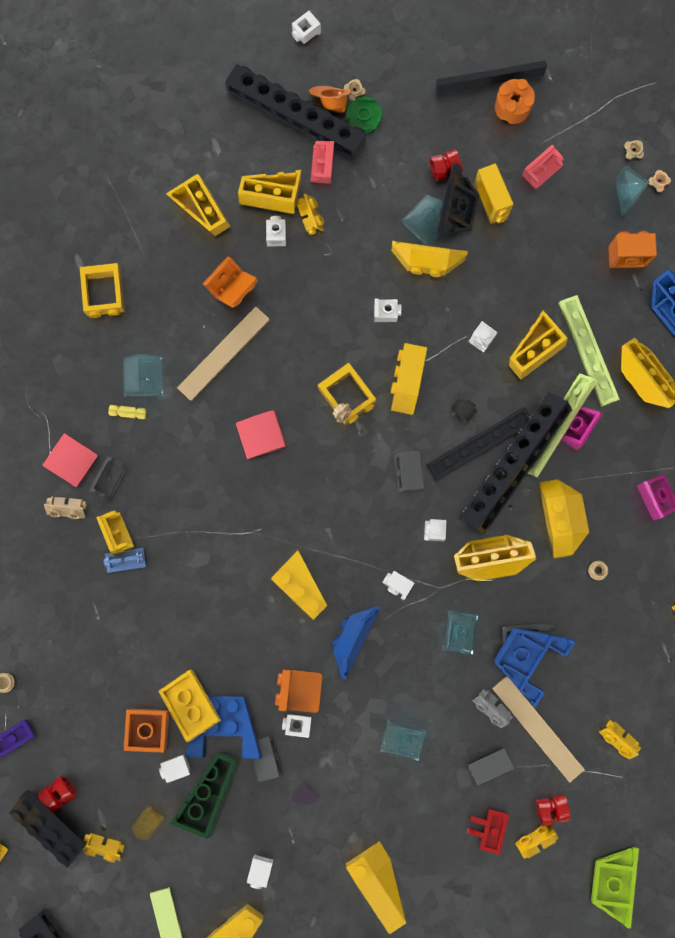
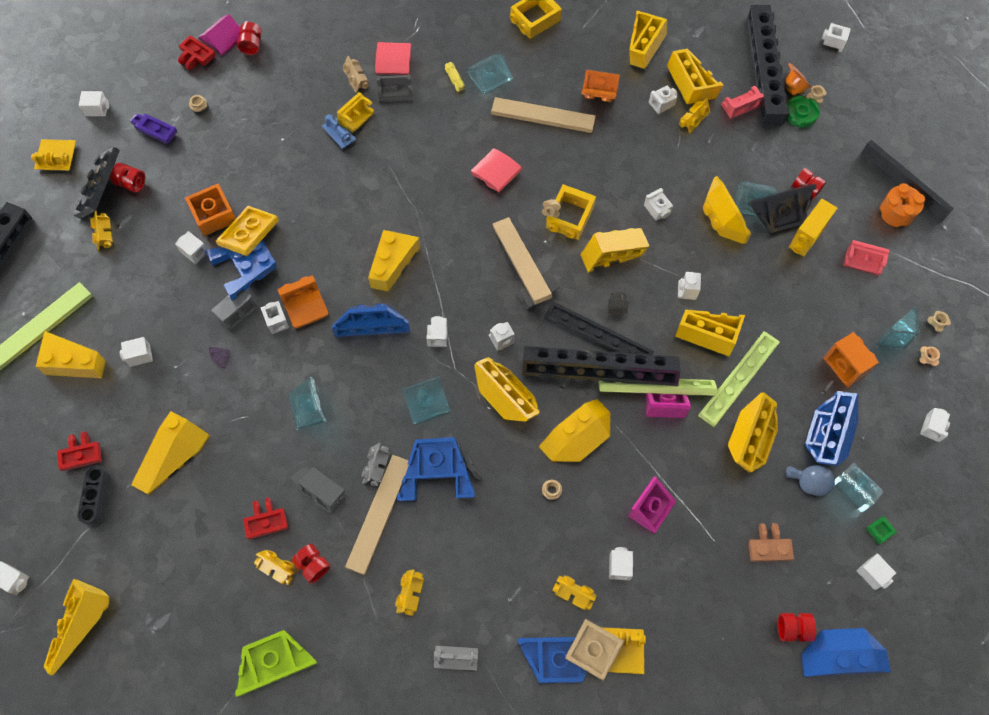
camera: 60 degrees right, 15 degrees down
clear yellow brick [131,806,164,841] -> none
dark green wedge [170,752,241,839] -> none
none -> tan tile [492,217,552,305]

